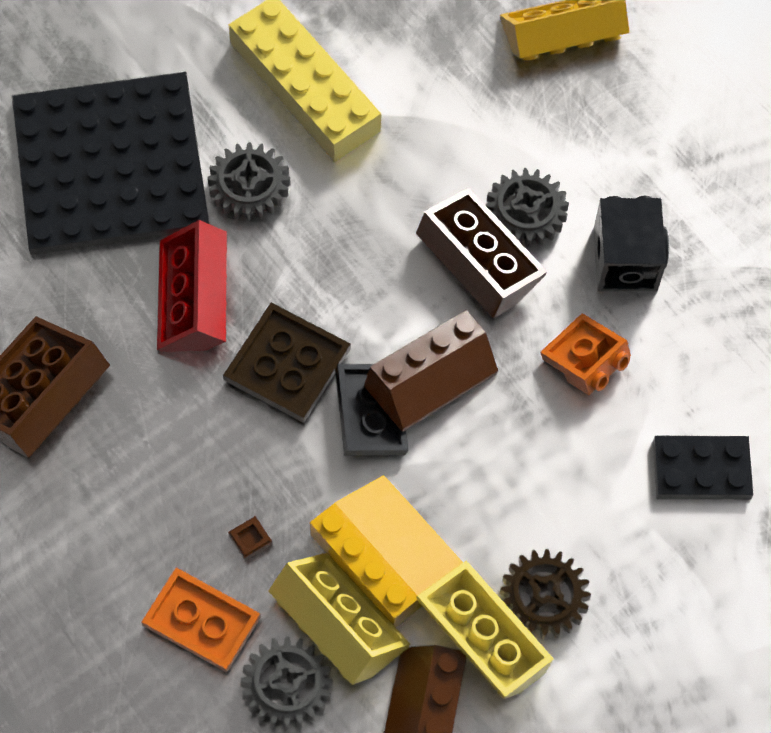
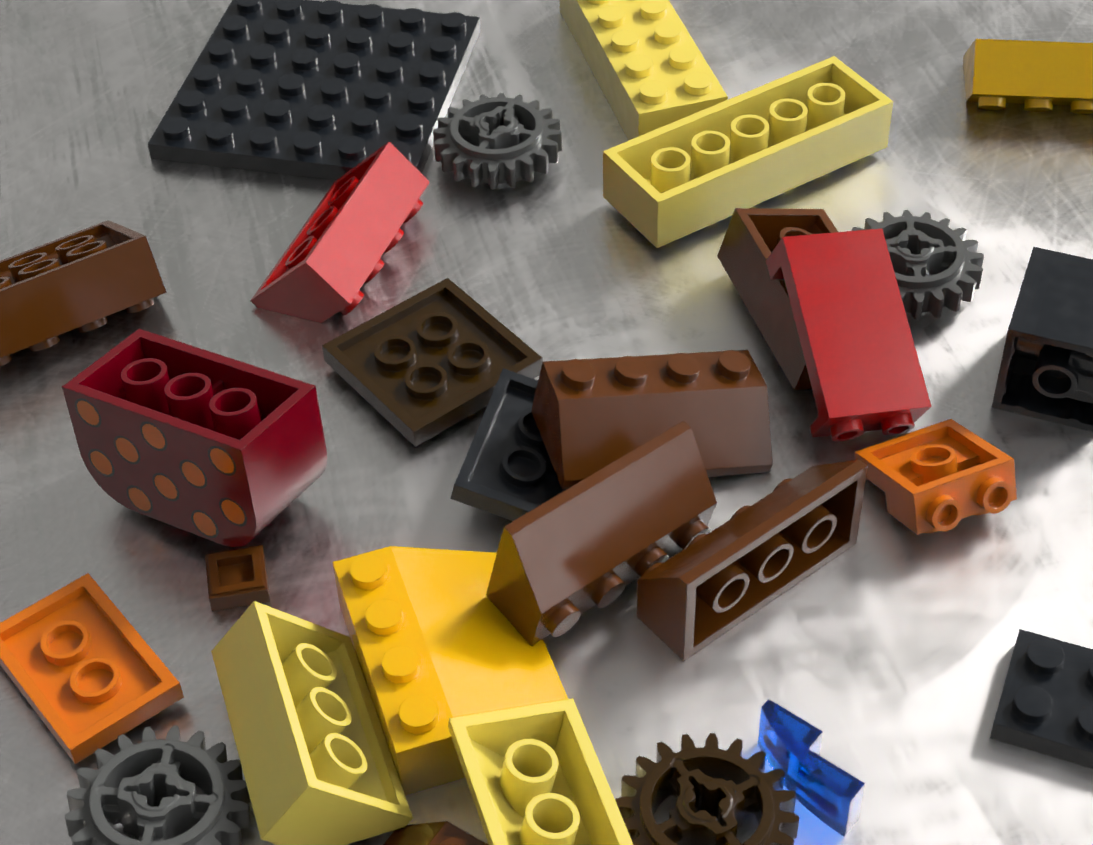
camera: 25 degrees right, 20 degrees down
none -> dark red brick [62,329,327,547]
none -> reddish brown slope [486,421,717,646]
none -> light yellow brick [603,56,894,248]
none -> reddish brown slope [637,459,868,661]
none -> clear blue slope [758,699,865,837]
none -> red panel [766,228,932,442]

